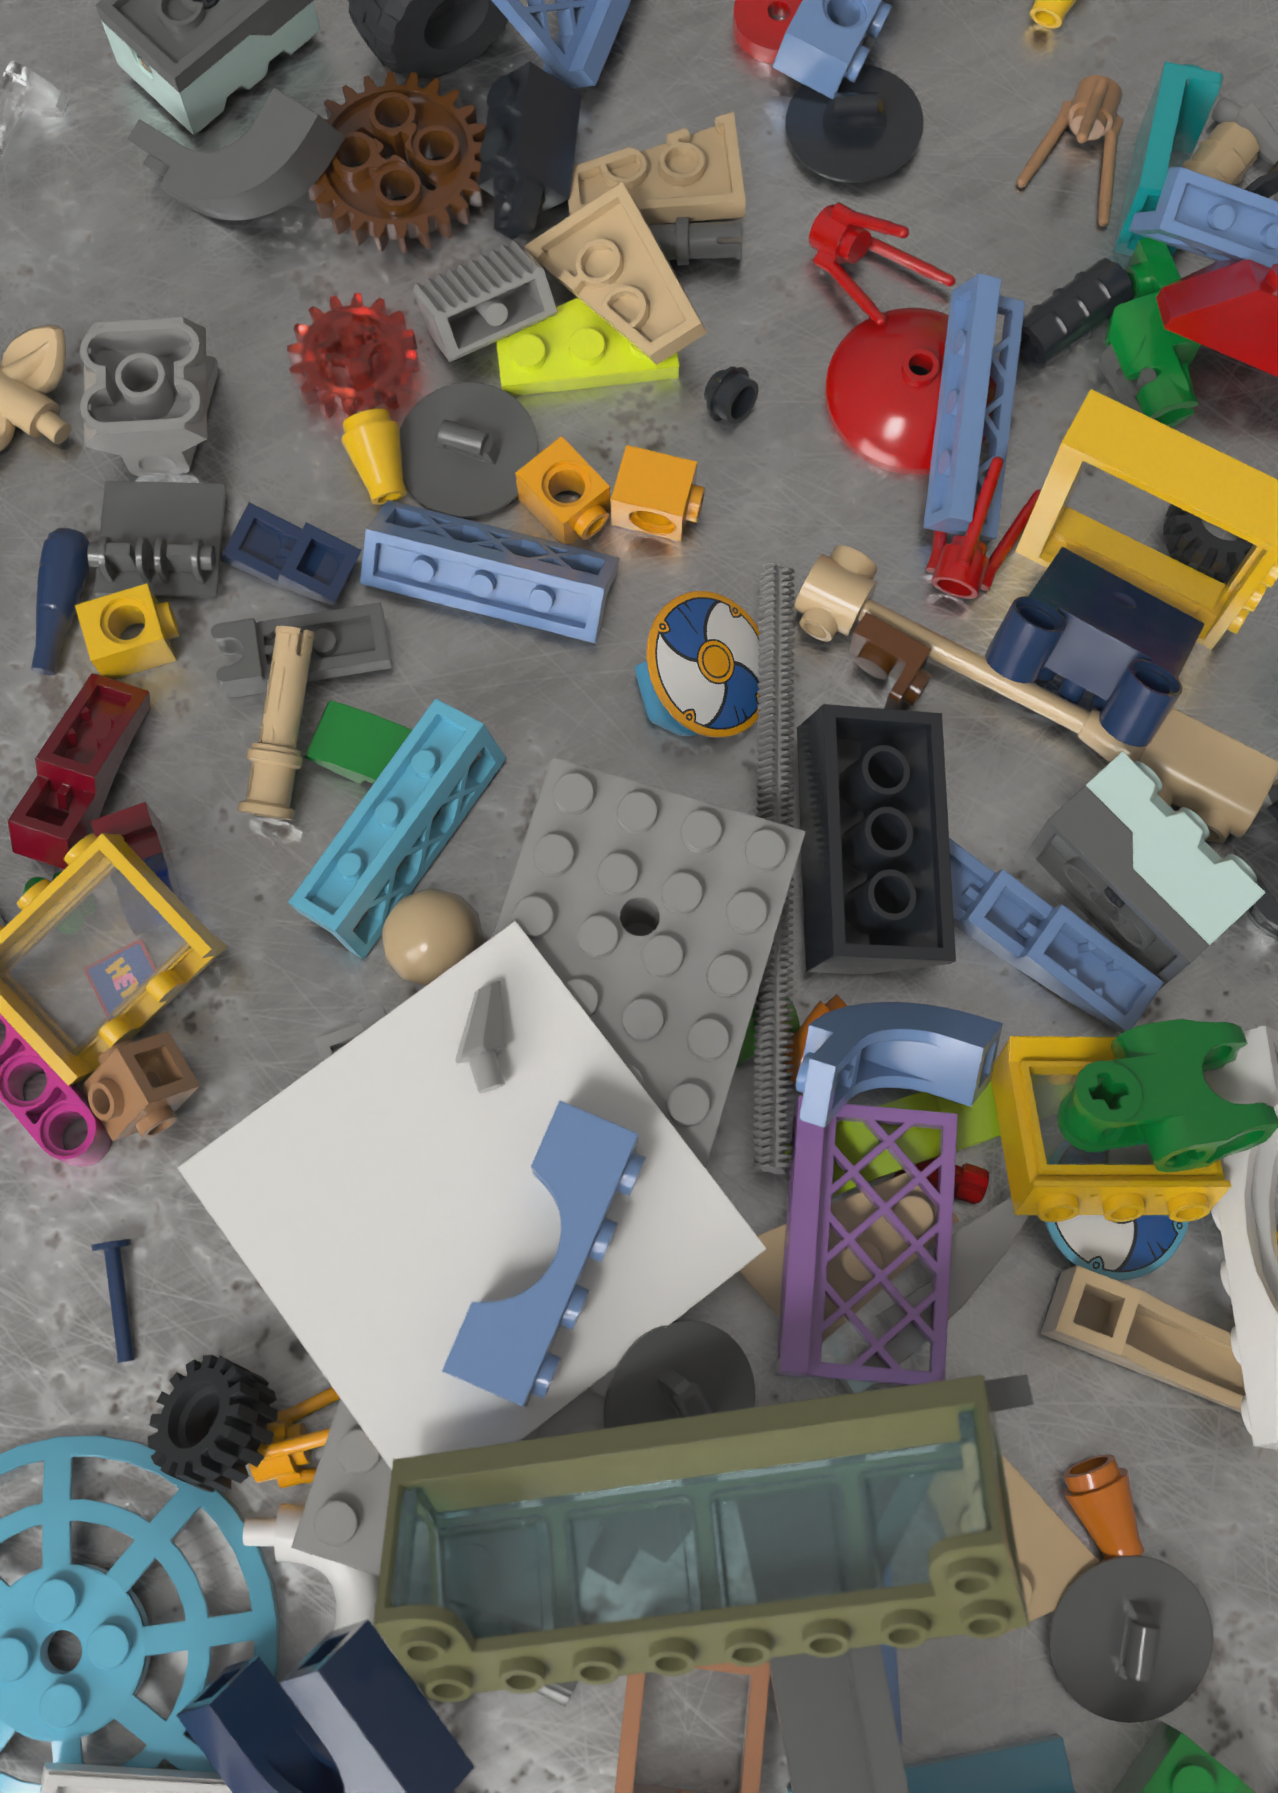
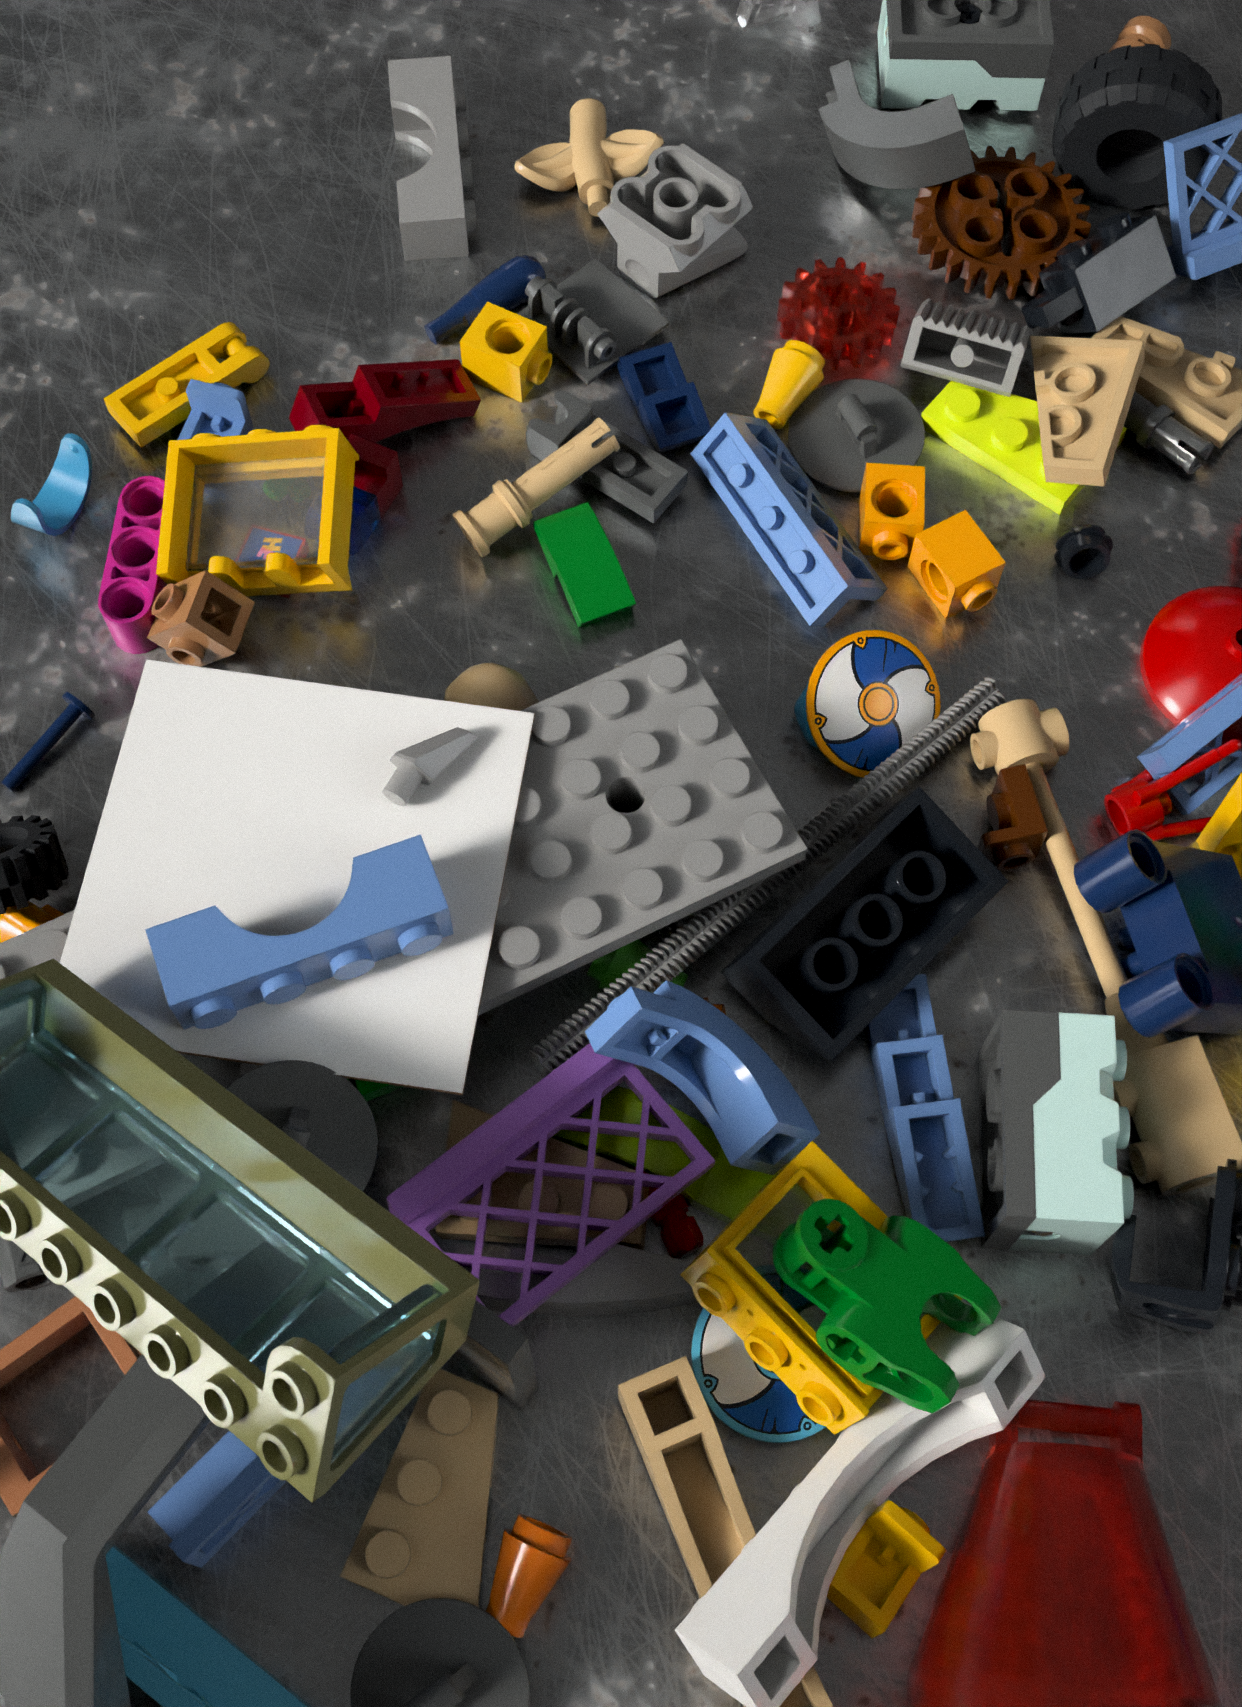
camera: 45 degrees right, 10 degrees down
medium azure fence [288,698,507,960] -> none

